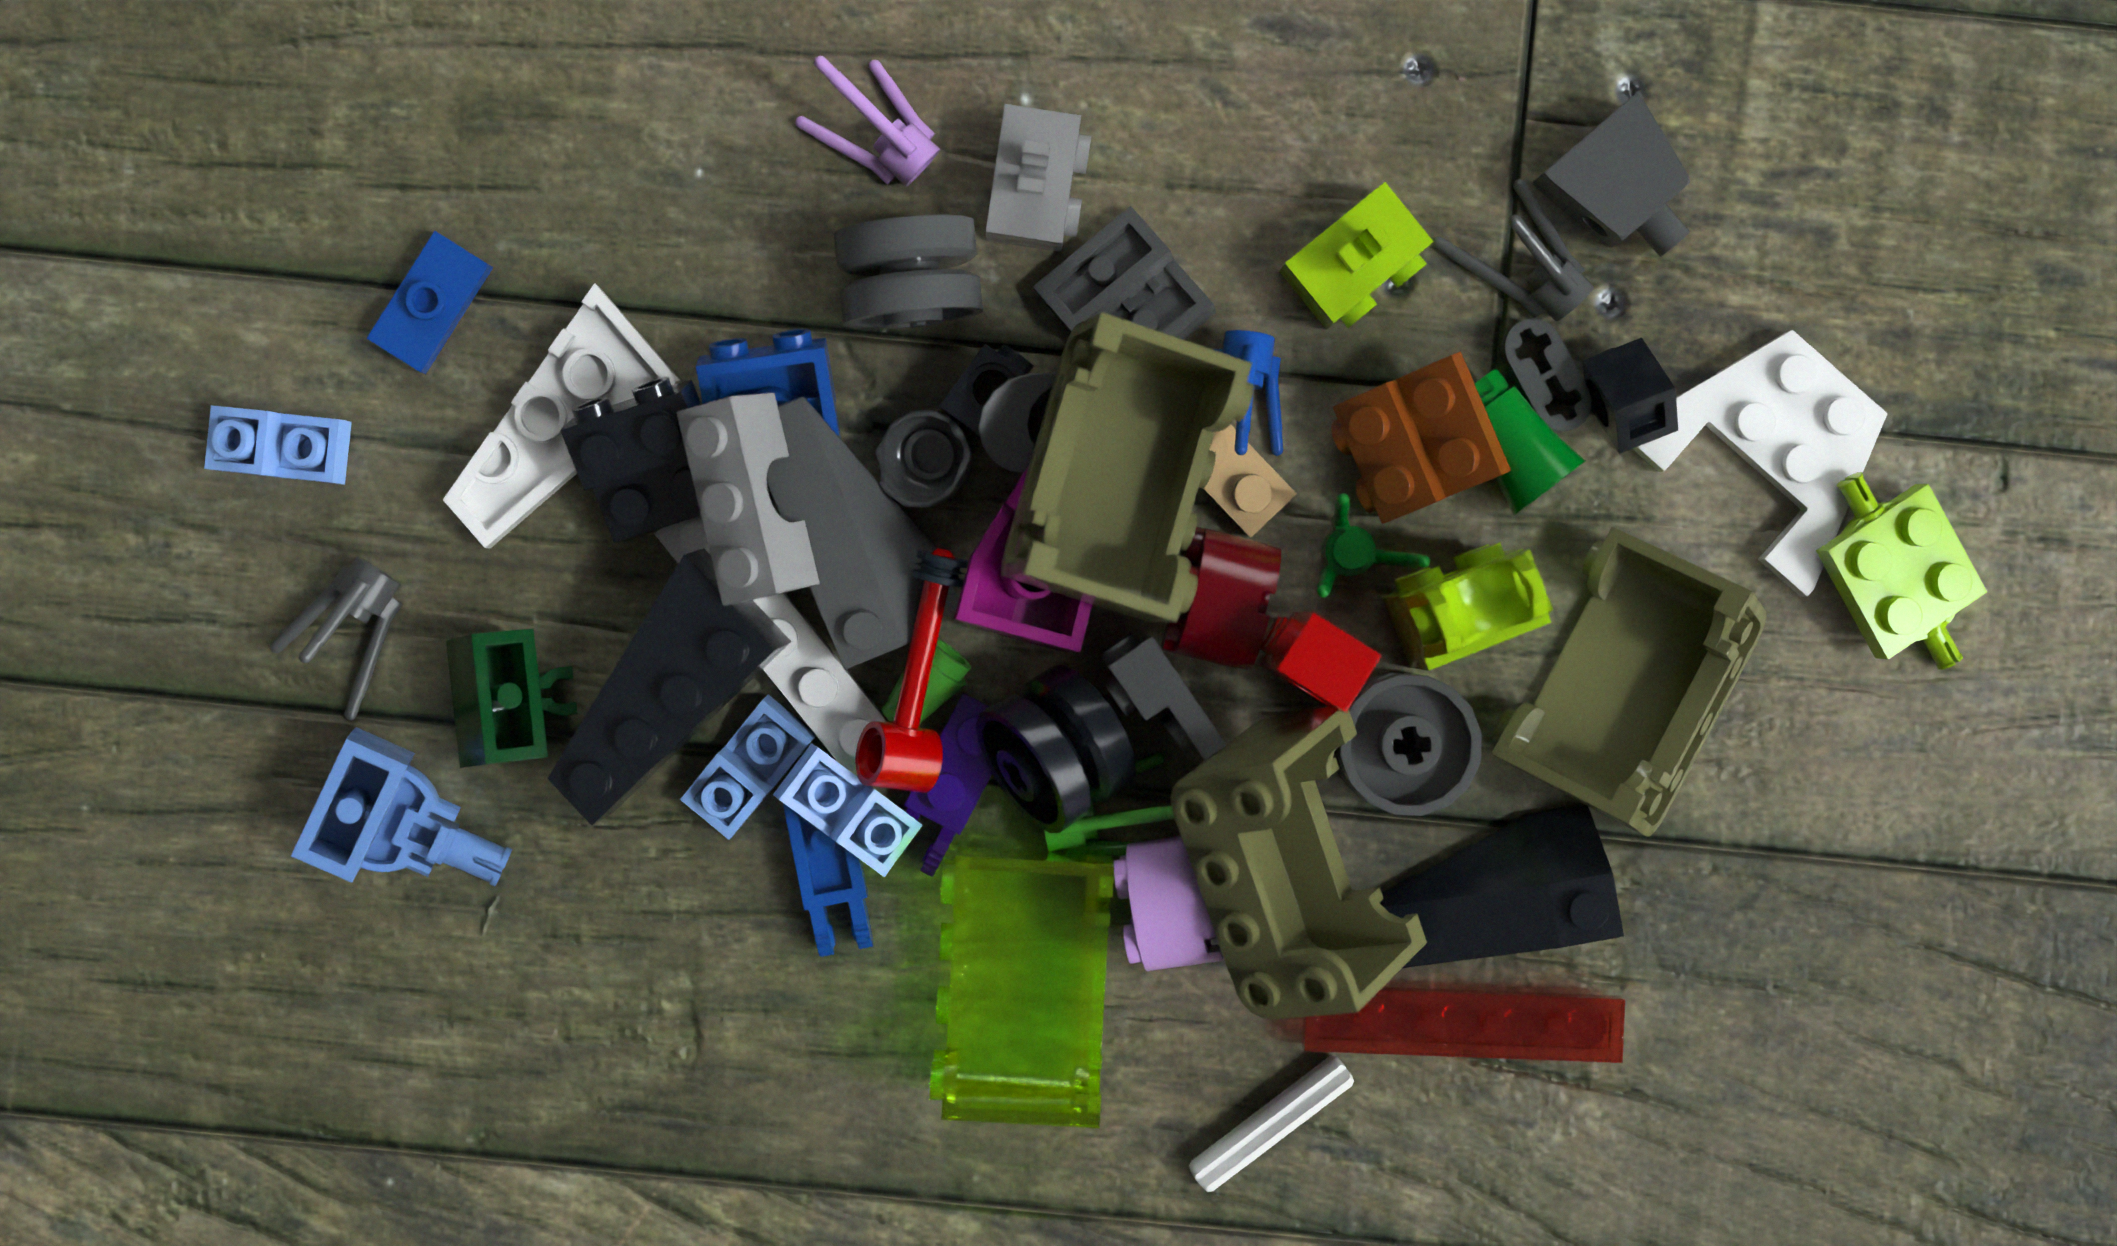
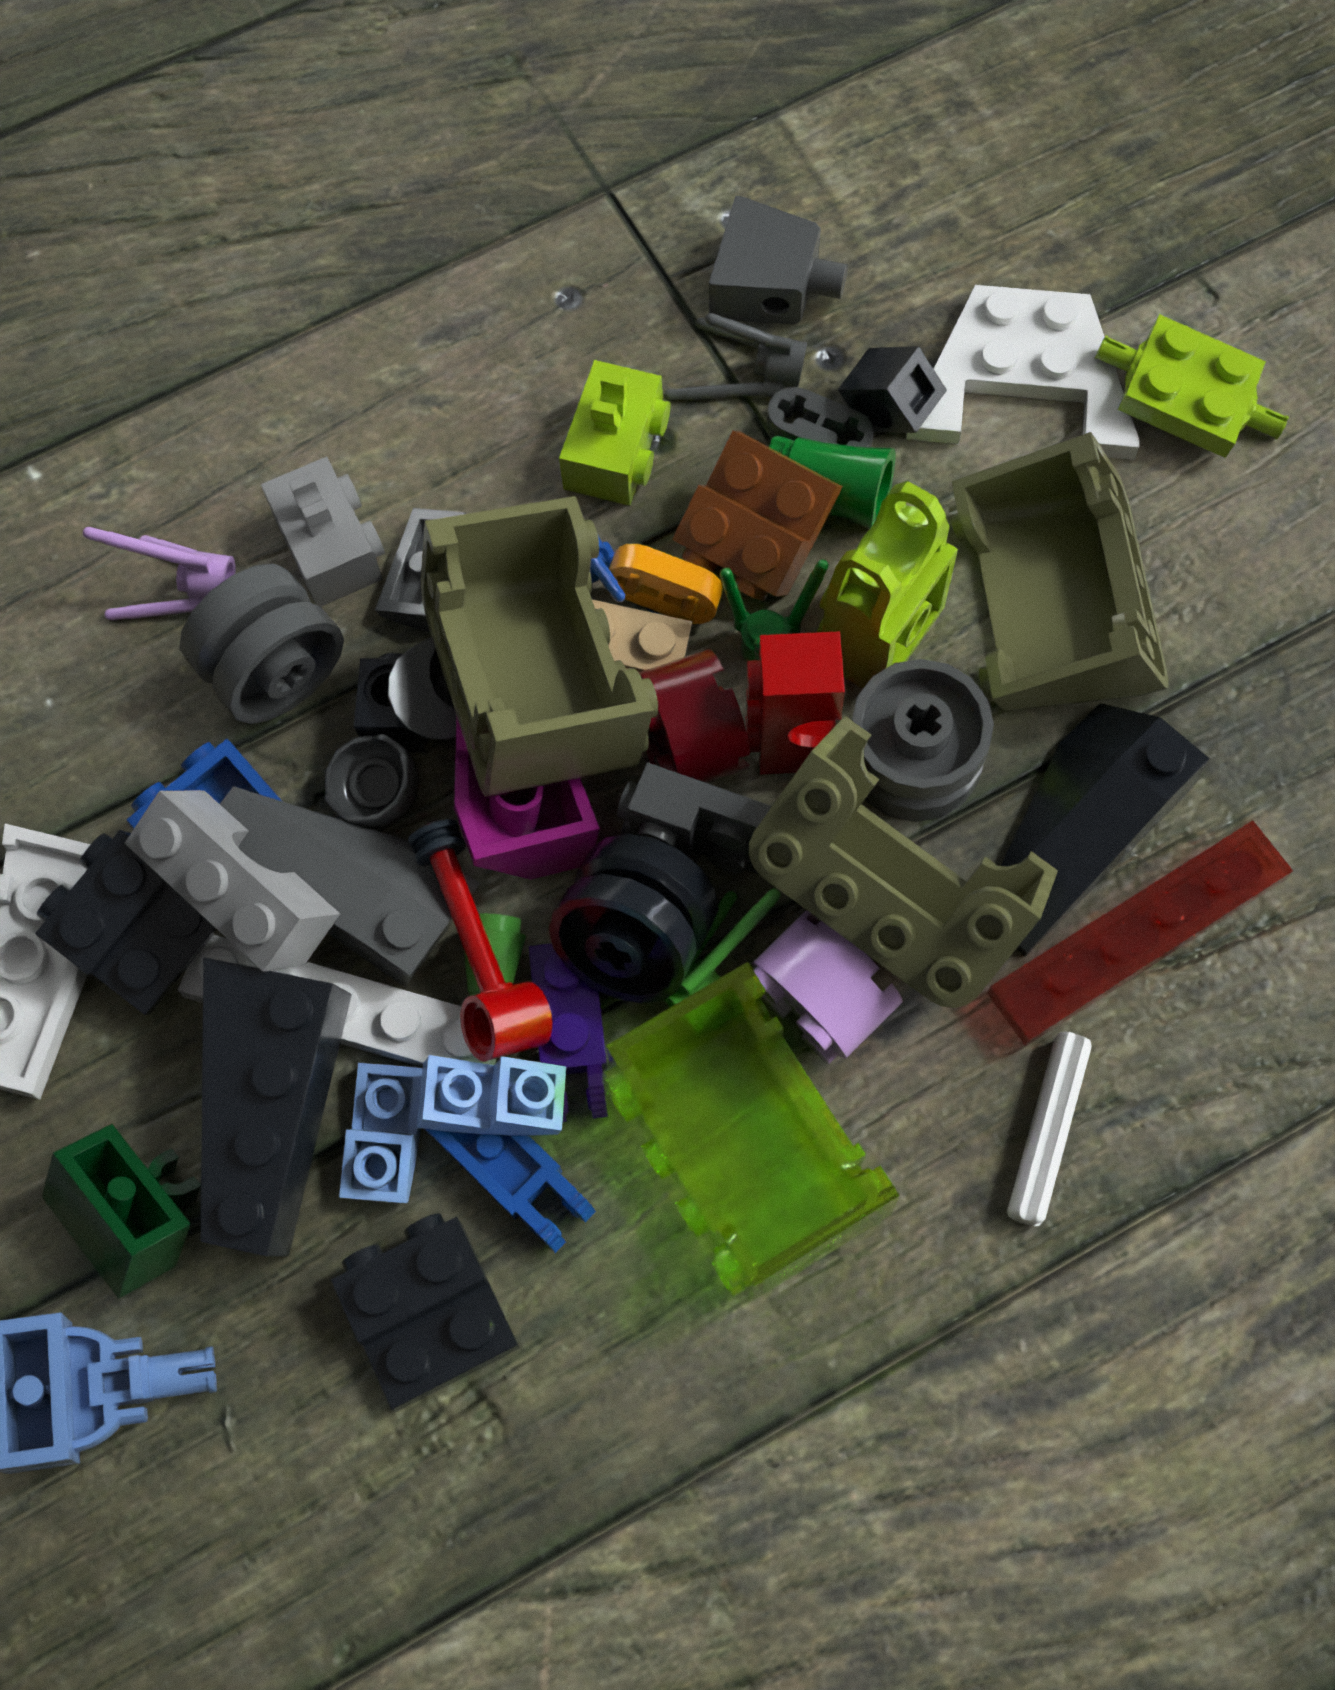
camera: 30 degrees left, 20 degrees down
none -> black plate [331,1213,520,1412]
none -> light orange beam [609,544,723,624]

